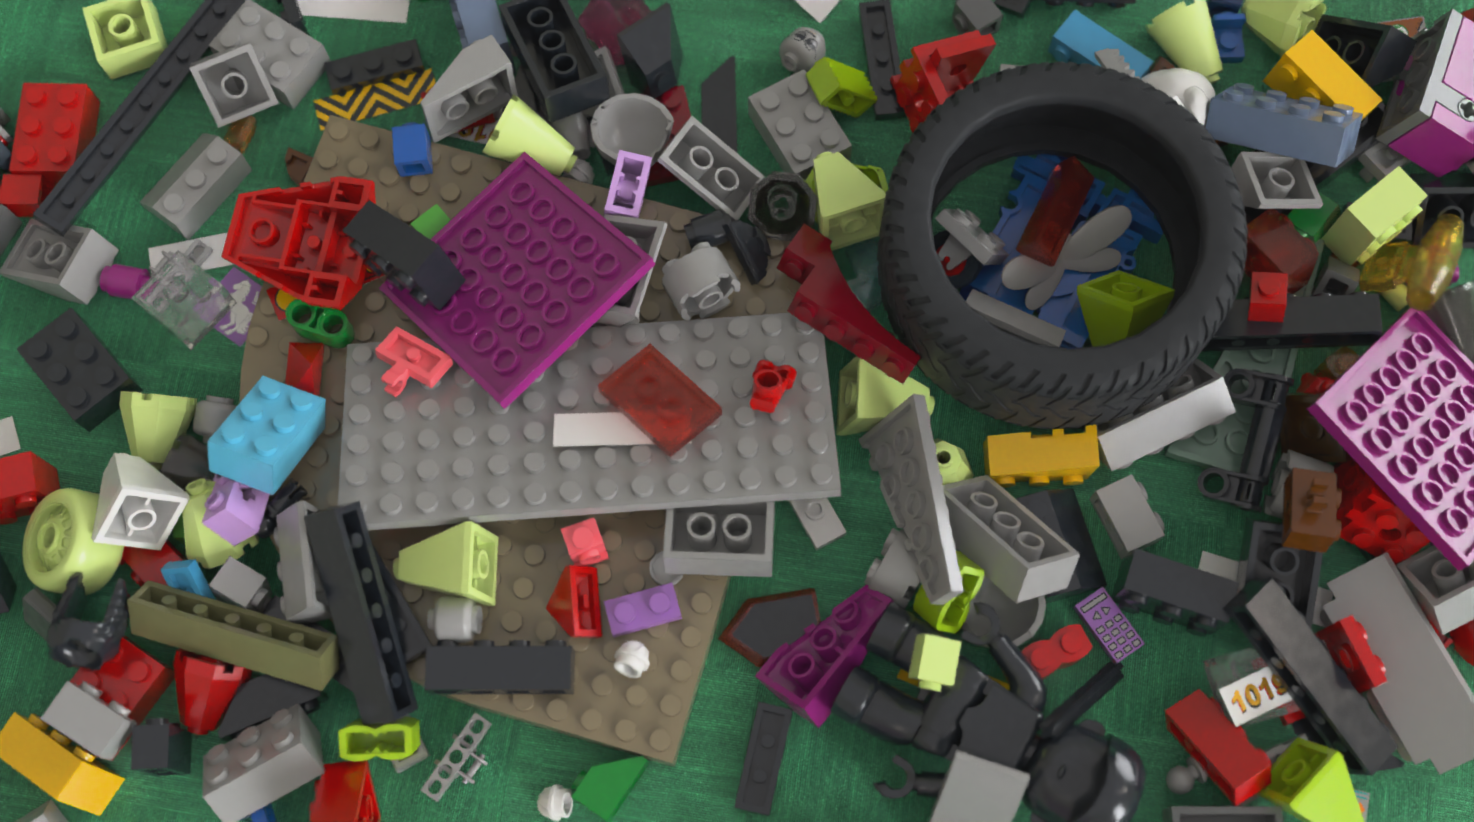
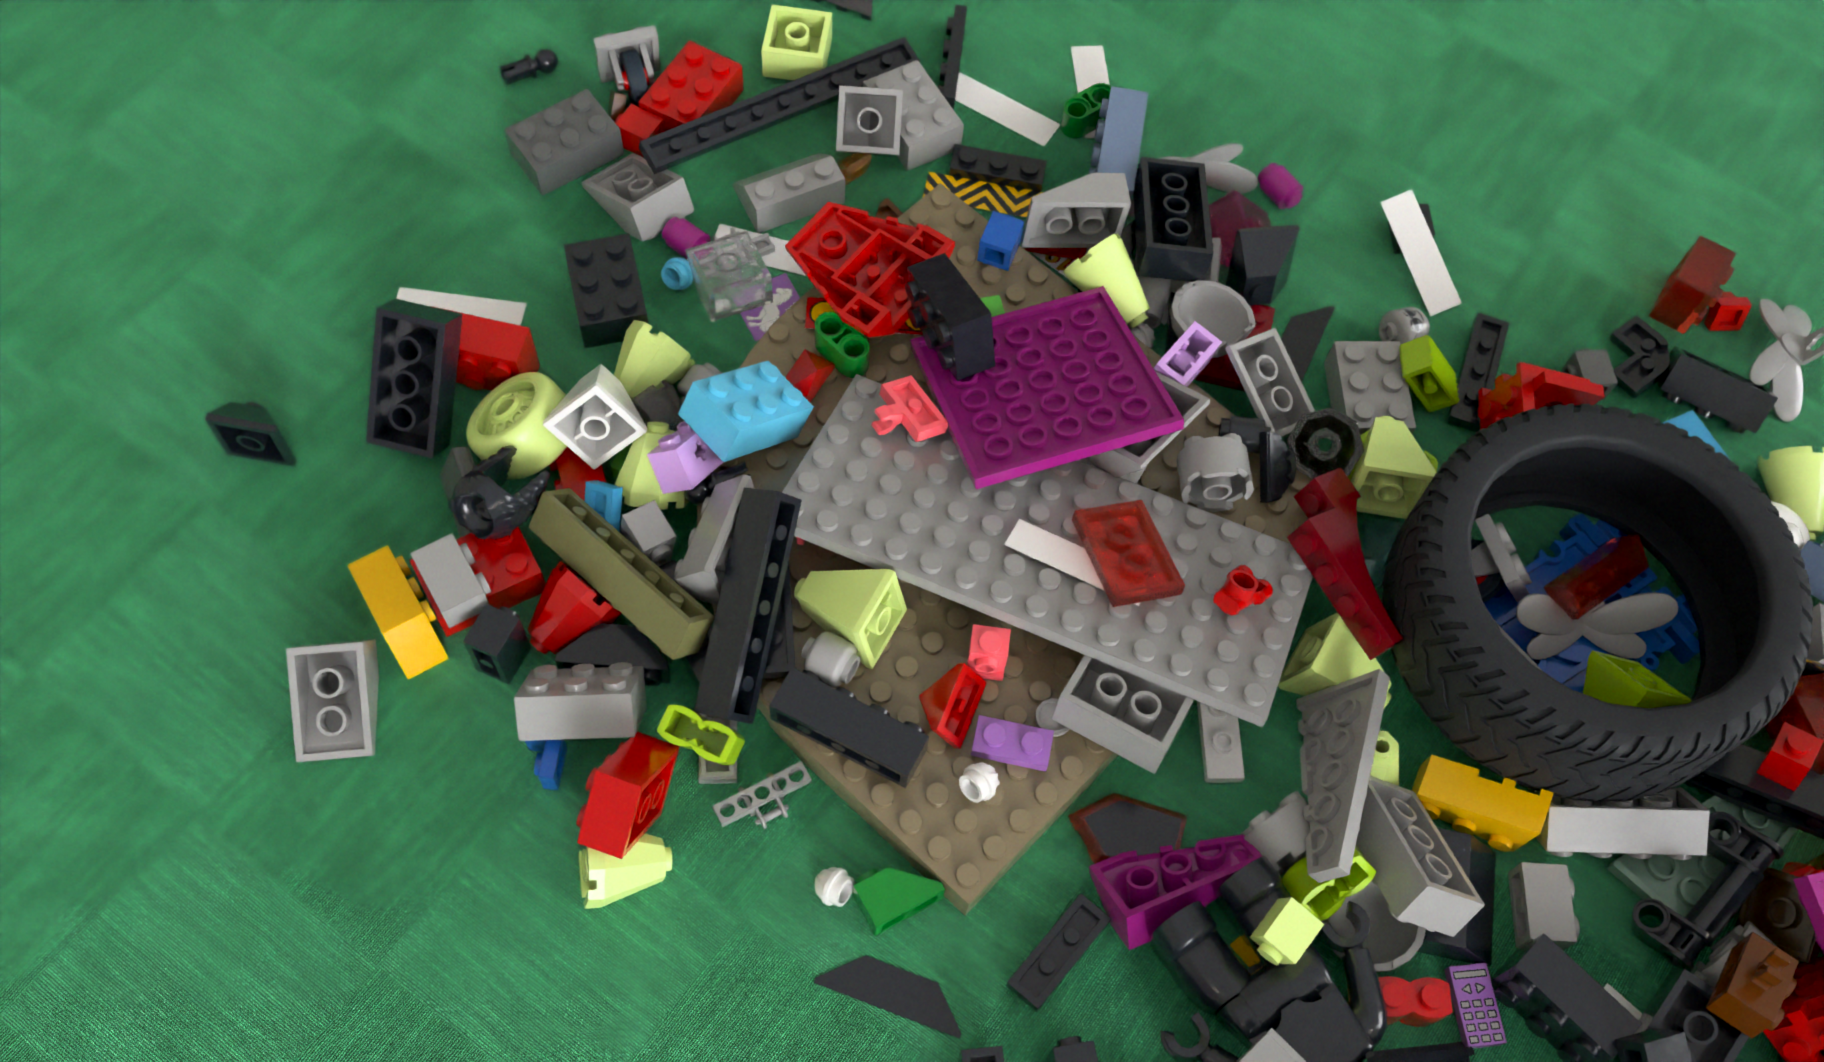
camera: 20 degrees right, 10 degrees down
none -> medium azure plate [661,257,695,290]

